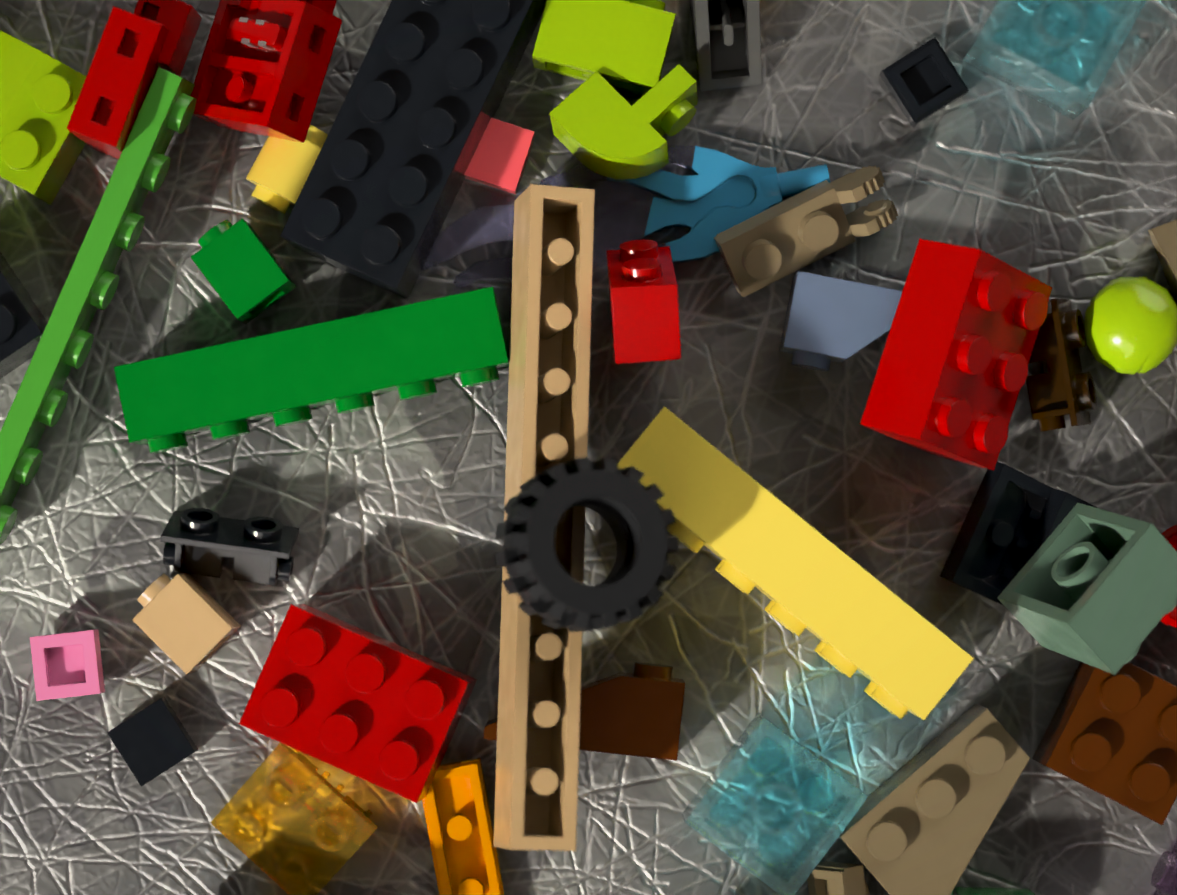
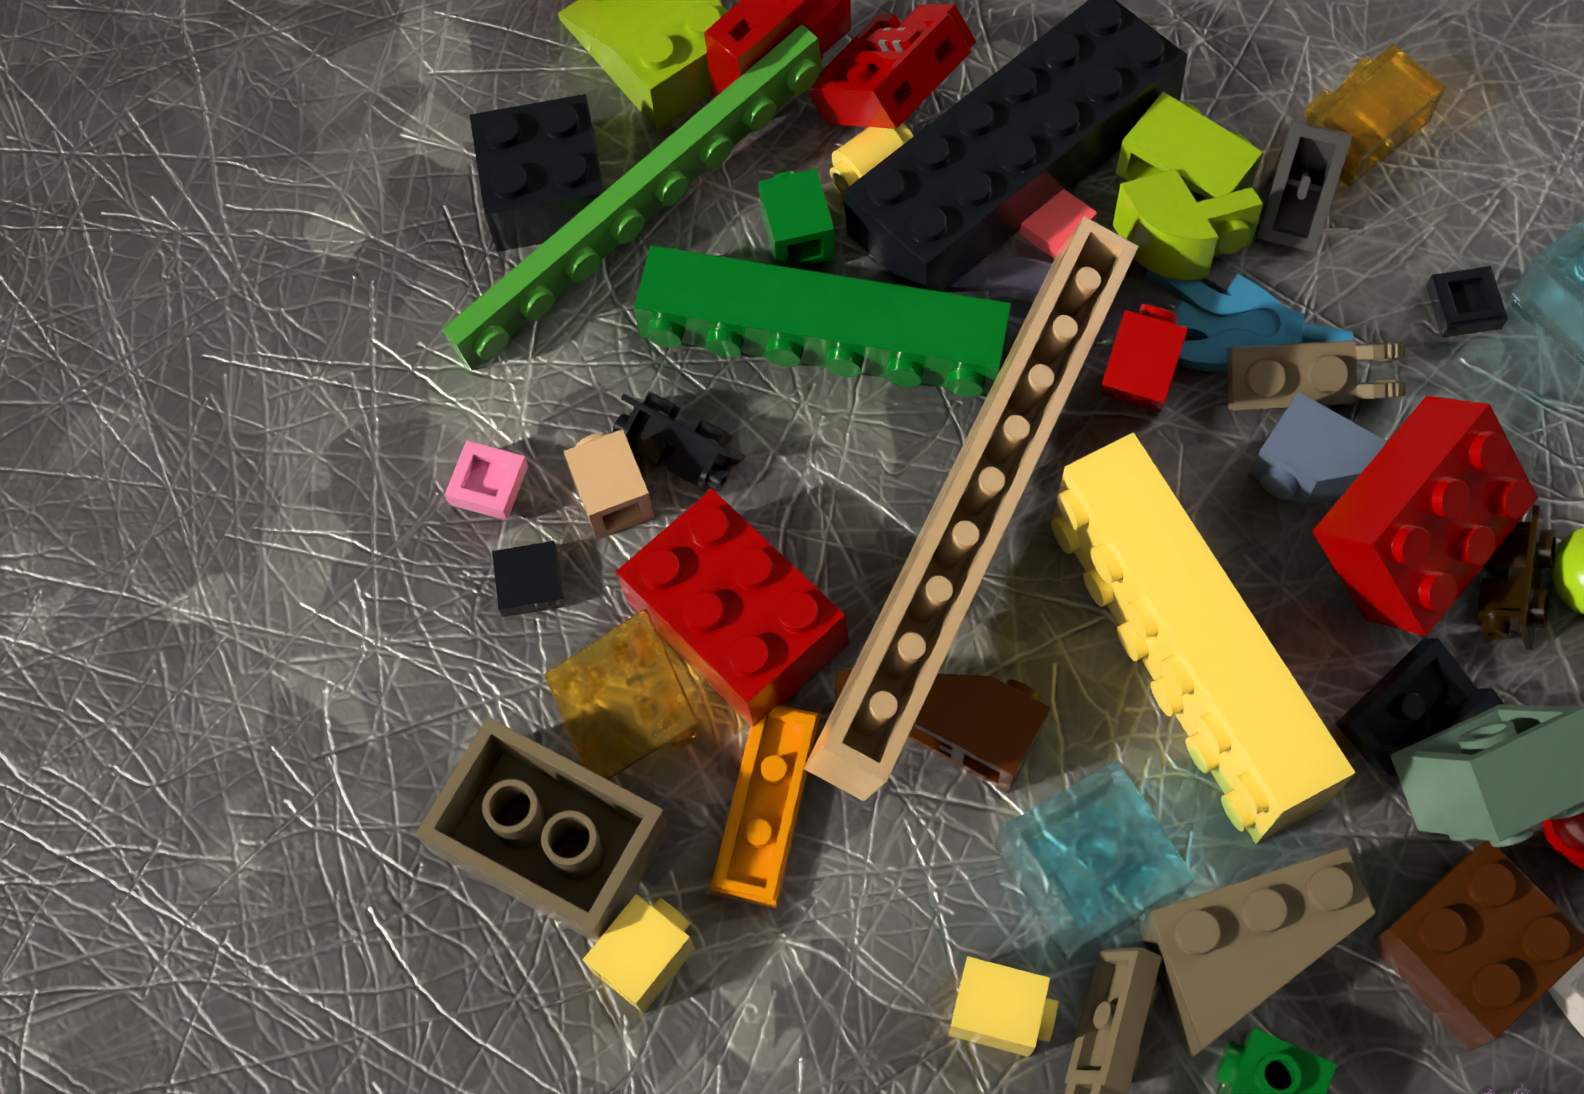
camera: 25 degrees right, 20 degrees down
black tyre [495,457,679,632] -> none

